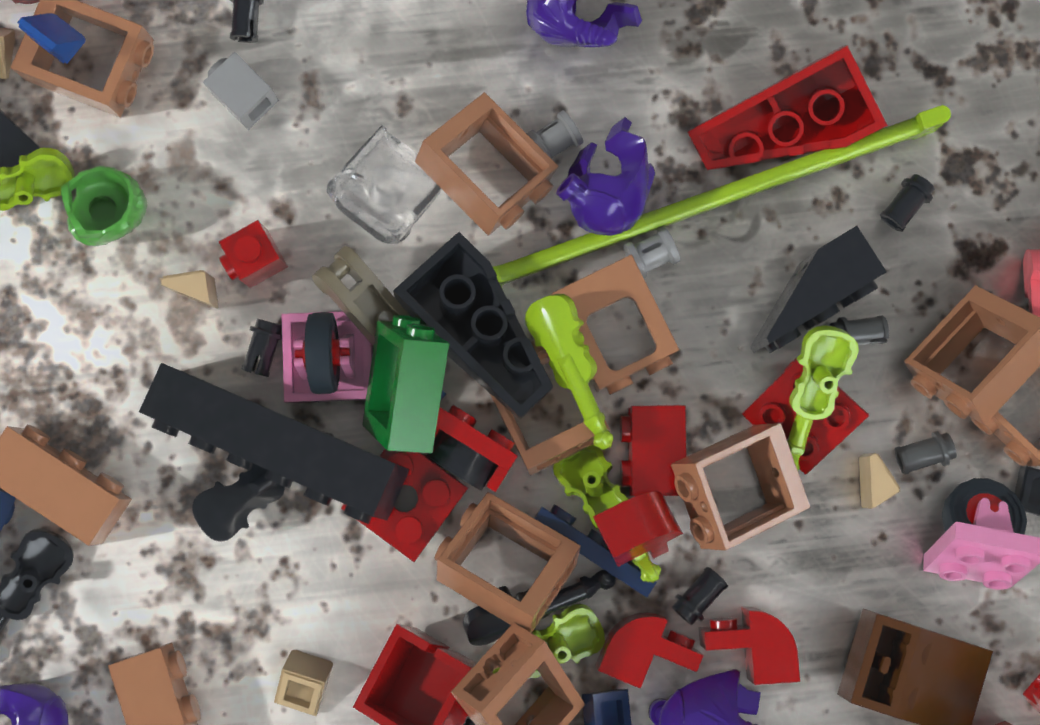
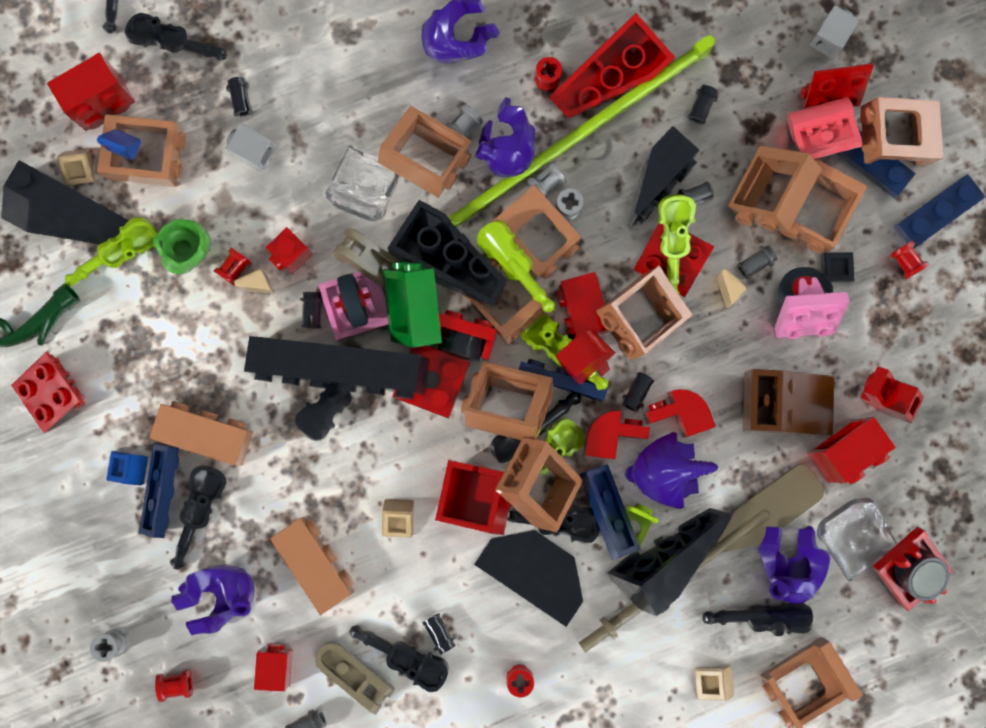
camera: 15 degrees left, 0 degrees up
none -> red bush [213,247,252,287]
none -> red bush [535,57,562,92]
none -> light grey bush [555,188,584,221]

